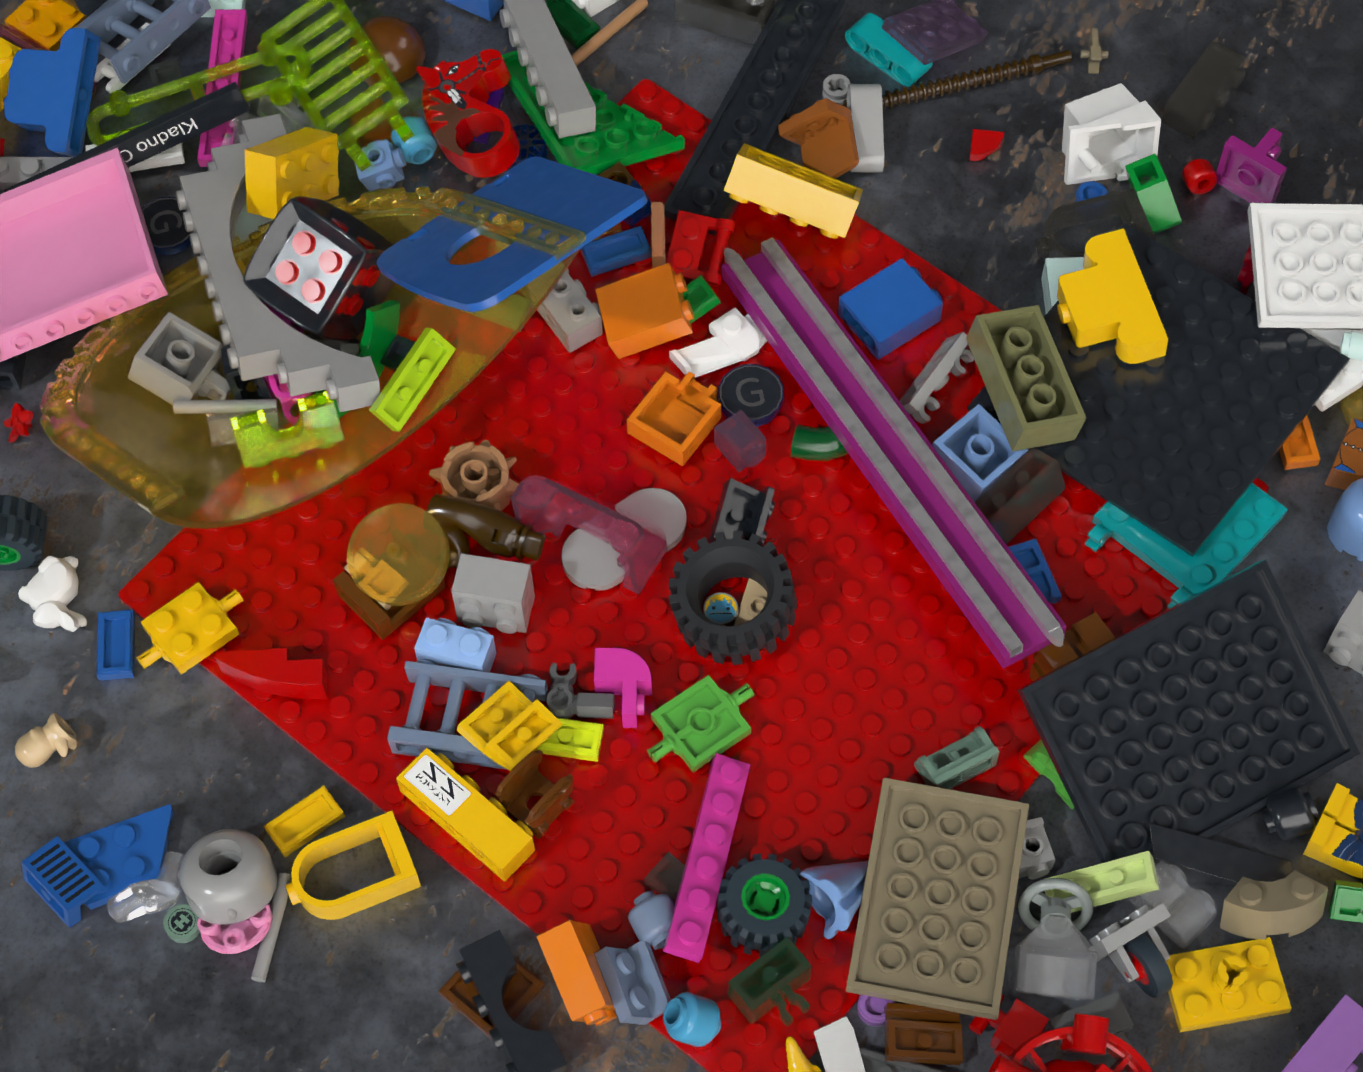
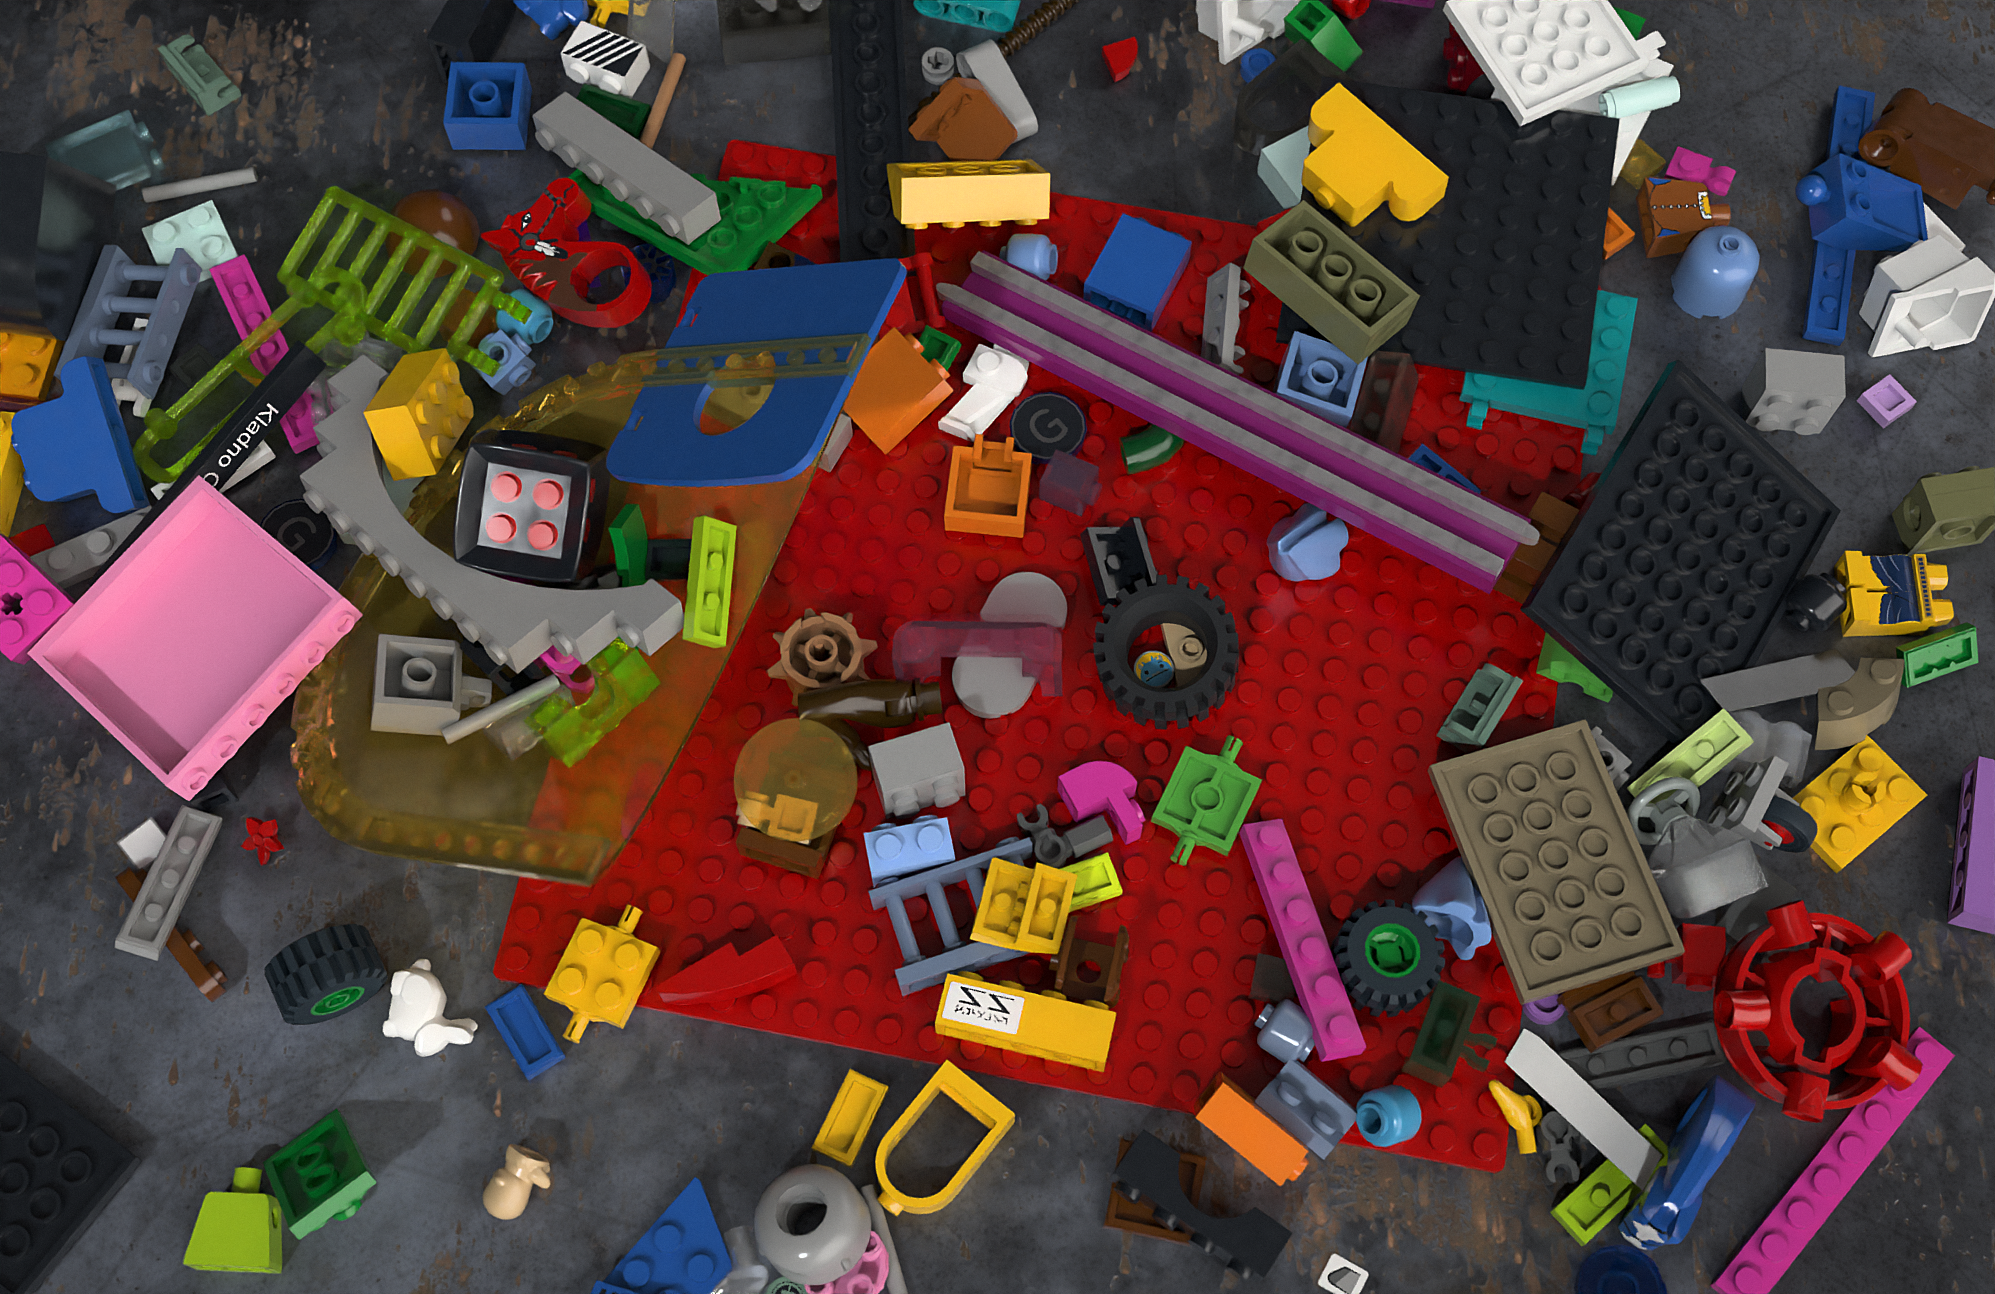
camera: 30 degrees left, 5 degrees up
none -> medium blue head [1000,234,1058,281]
none -> medium blue hat [1267,503,1349,582]

